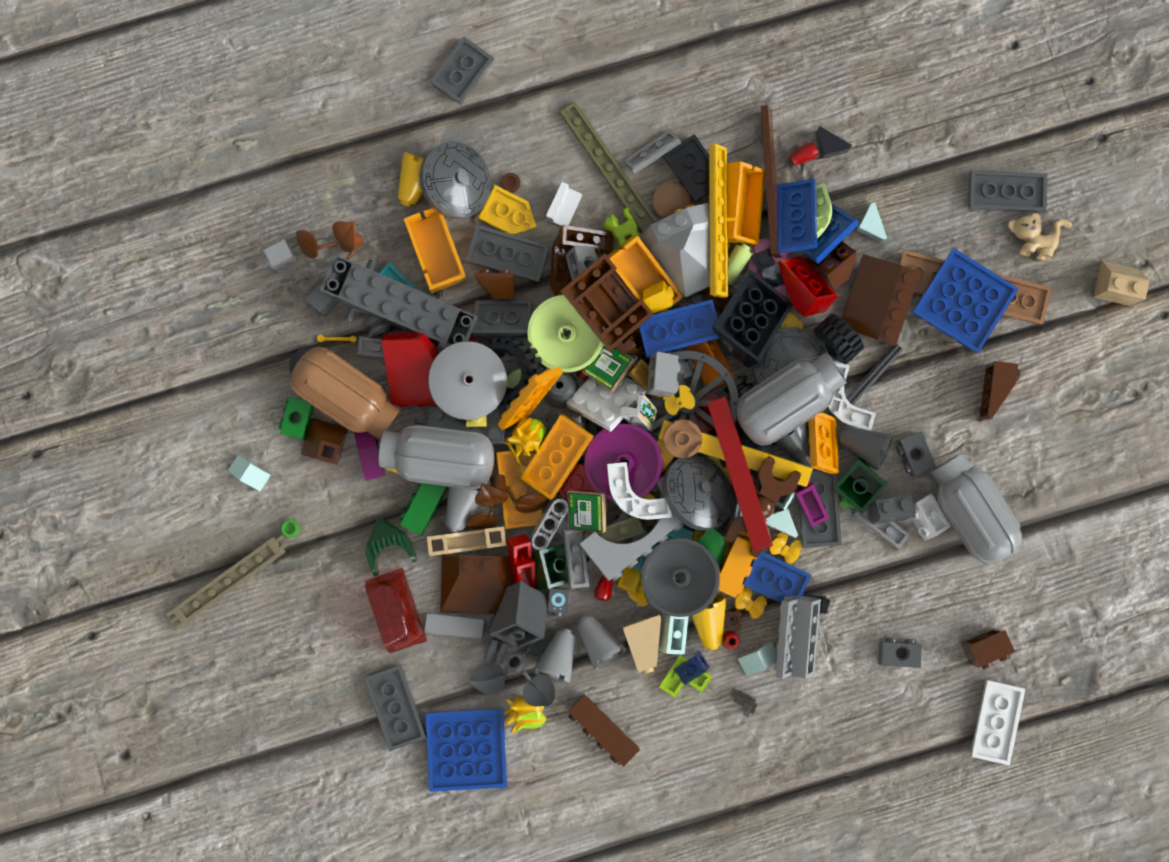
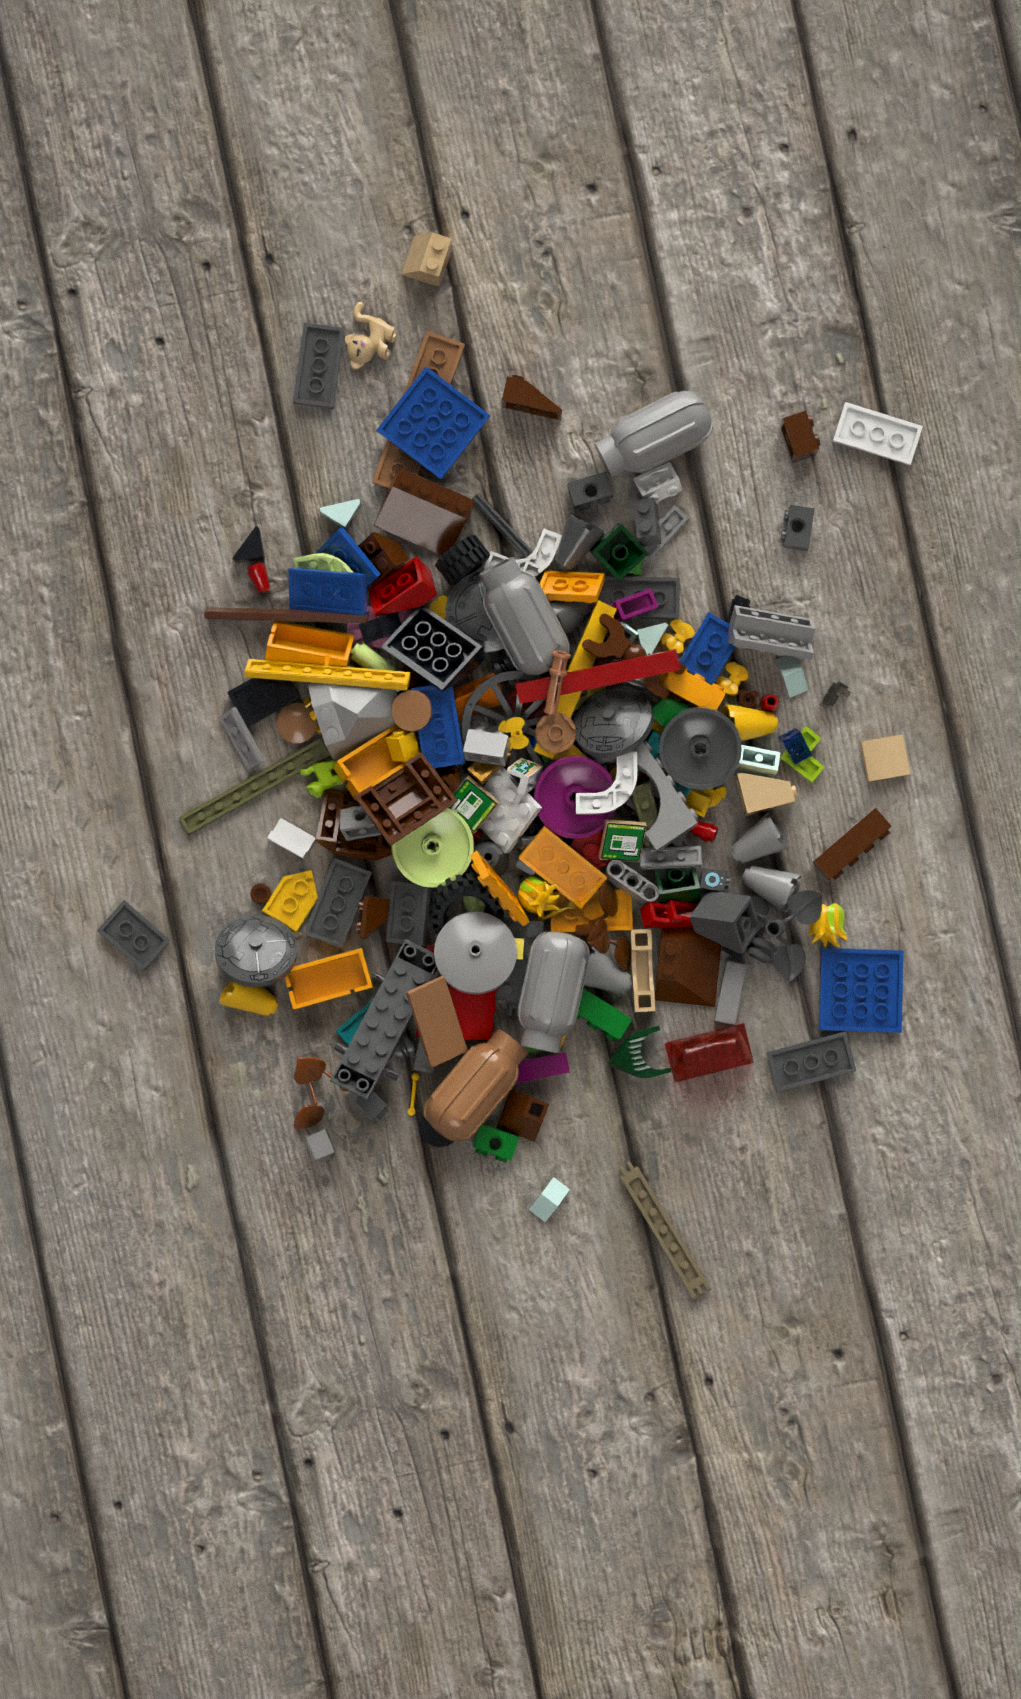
camera: 85 degrees left, 0 degrees up
bright green plate [281,519,300,538] -> none
none -> medium nougat tile [391,690,433,731]
none -> medium nougat tile [406,976,467,1067]
none -> nougat pin [544,651,571,715]
none -> tan slope [860,734,911,782]

